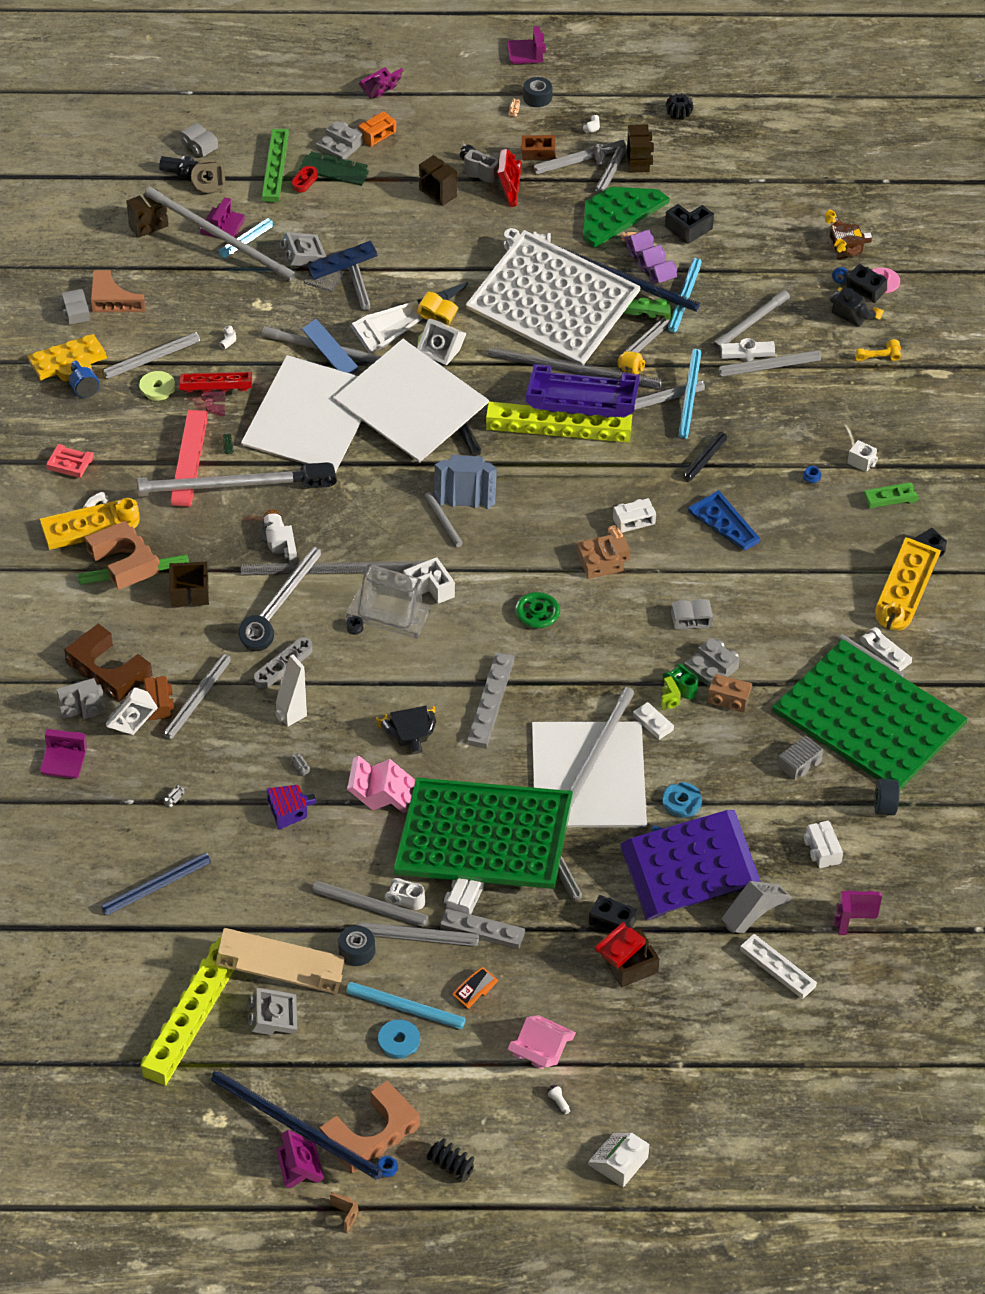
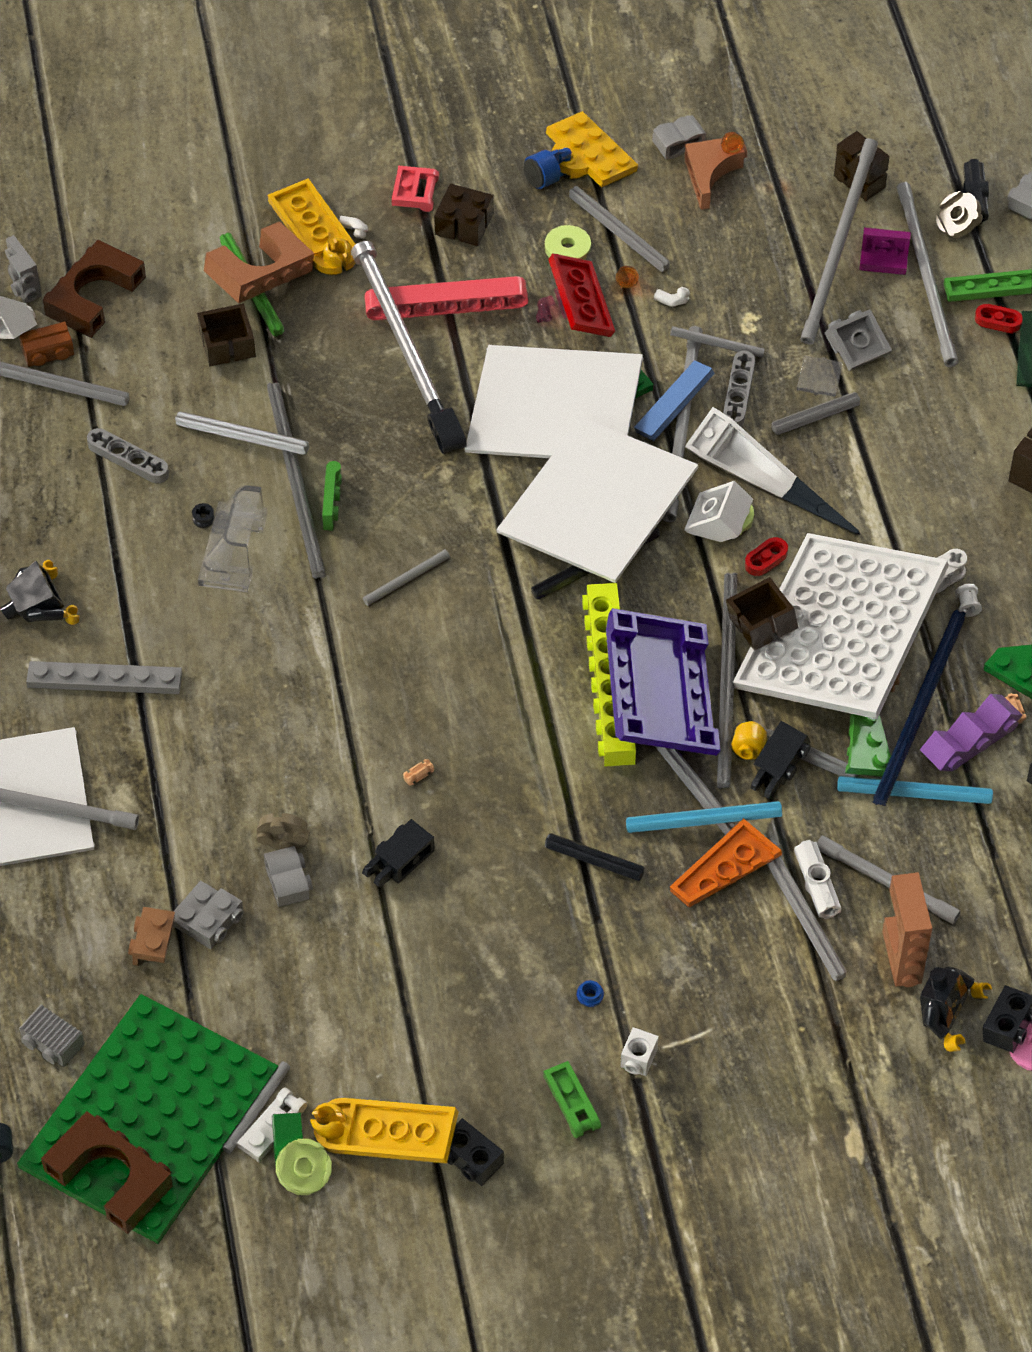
camera: 80 degrees right, 5 degrees up
axle [219,218,273,258] -> none
clear green piece [222,433,234,454] -> none
black wheel [238,615,274,651] -> none
white plate [262,509,297,565] -> none
white wedge [275,655,307,727] -> none
dark blue plate [307,240,378,280] -> none
white brick [404,557,455,604] -> none
yellow brick [416,291,458,326] -> none
sand blue slope [434,455,497,509] -> none
green plate [515,592,560,629] -> none
medium nougat piece [576,535,630,579] -> none
white brick [613,498,656,533] -> none
white plate [633,702,674,740] -> none
lime bracket [661,676,681,710] -> none
green piece [663,663,698,699] -> none
blue wing [688,490,760,551] -> none
blue plate [832,267,849,284] -> none
yellow brick [855,339,901,361] -> none
none -> reddish brown arch [41,1111,173,1234]
none -> dark tan plate [256,813,310,850]
none -> green tile [272,1113,303,1168]
none -> yellowish green tile [276,1139,332,1195]
none -> bright green plate [322,461,342,531]
none -> black hinge [362,819,435,888]
none -> dark brown piece [434,183,494,246]
none -> clear orange plate [615,266,639,288]
none -> light grey bar [670,326,765,358]
none -> orange wing [670,818,782,908]
none -> clear orange plate [721,132,744,154]
none -> light grey beam [723,351,755,427]
none -> dark brown piece [726,577,798,651]
none -> red plate [745,537,788,576]
none -> black hinge [751,721,811,799]
none -> nougat arch [882,872,932,987]
none -> light grey piece [897,182,958,367]

